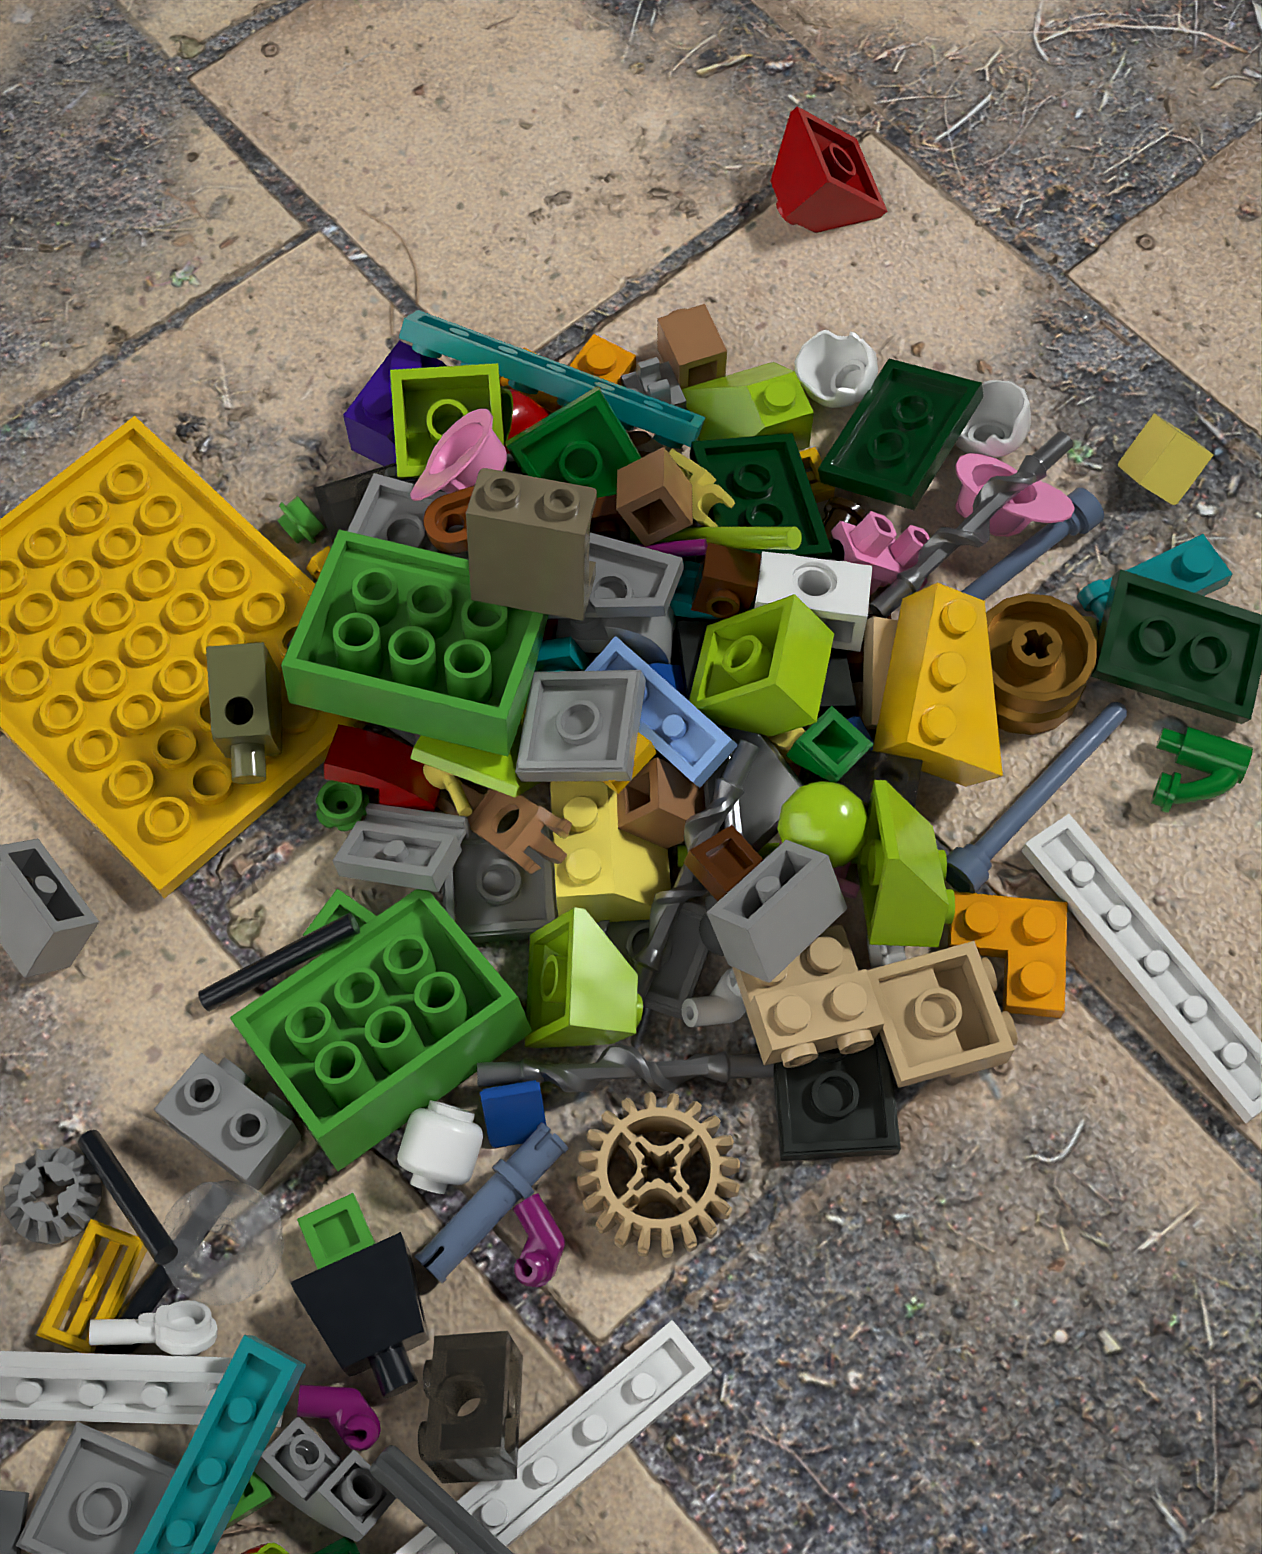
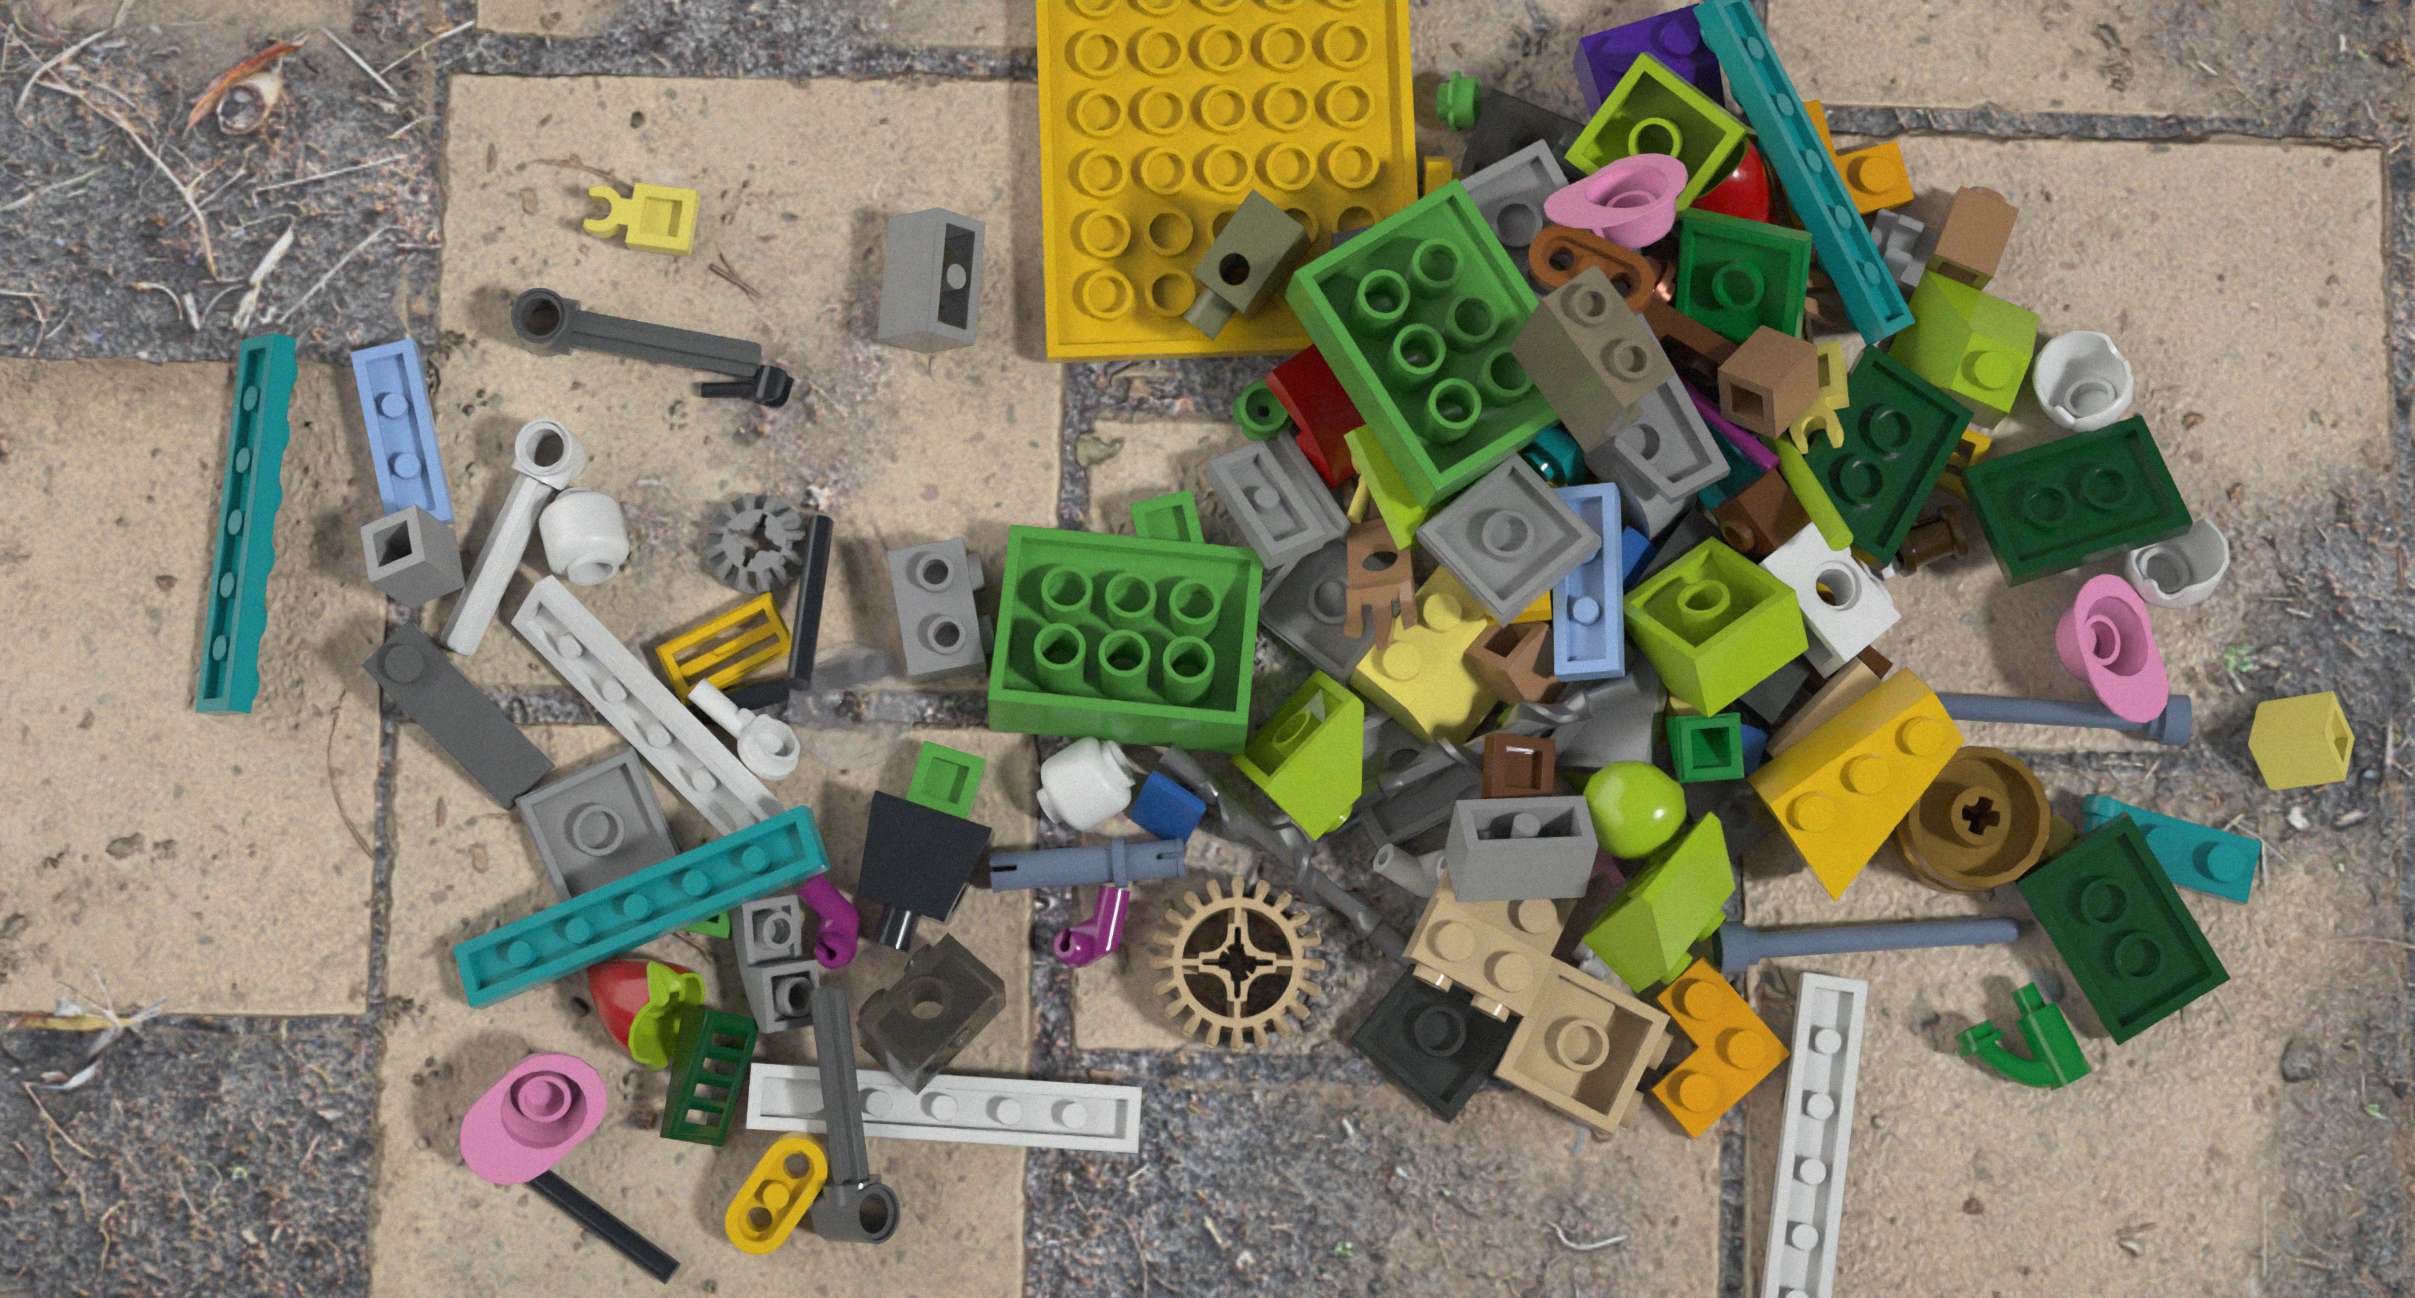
camera: 40 degrees right, 15 degrees up
black bar [198,913,360,1011] -> none
red slope [770,106,888,233] -> none
bright pink hips [831,511,930,595] -> none
flat silver piece [869,431,1073,618] -> none

